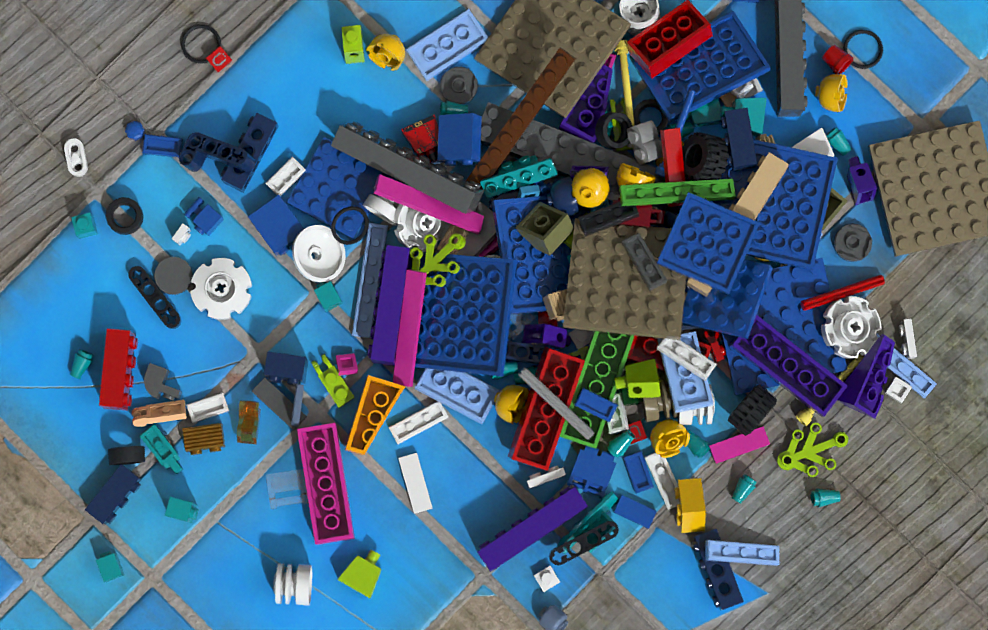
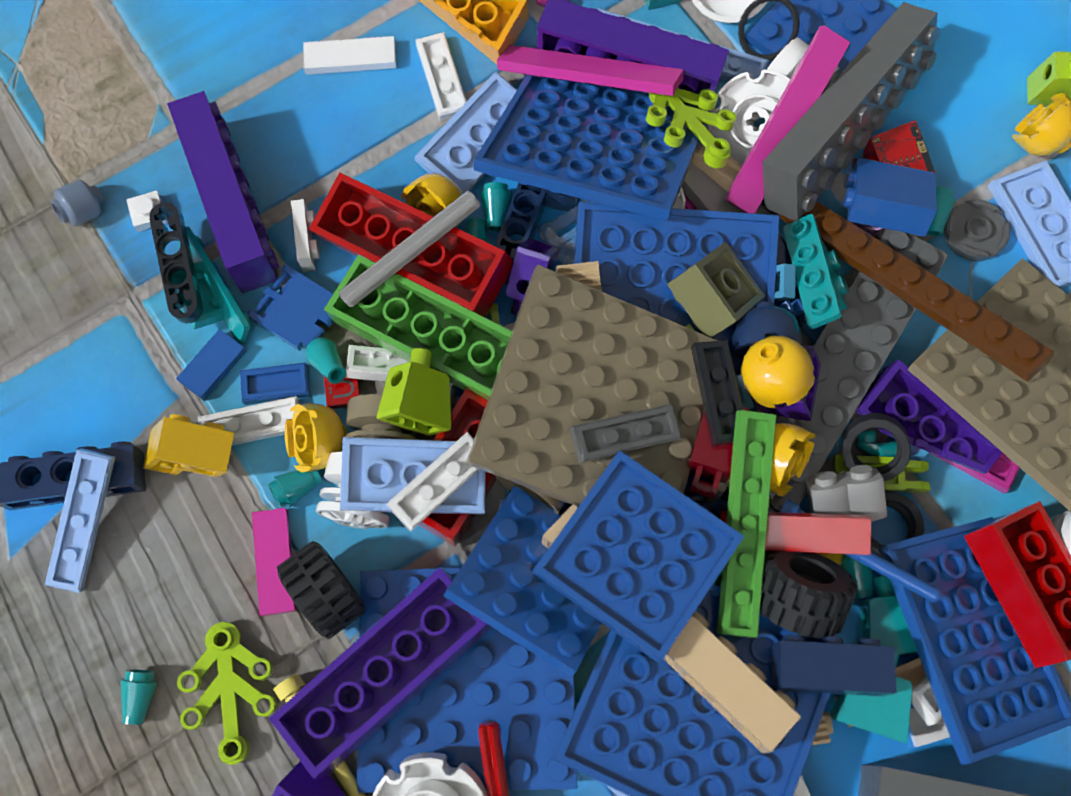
camera: 100 degrees right, 10 degrees down
blue tile [574,388,618,423] -> none
light yellow piece [615,40,634,126] -> none
red plate [704,331,726,363] -> none
teal cone [731,474,757,504] -> none

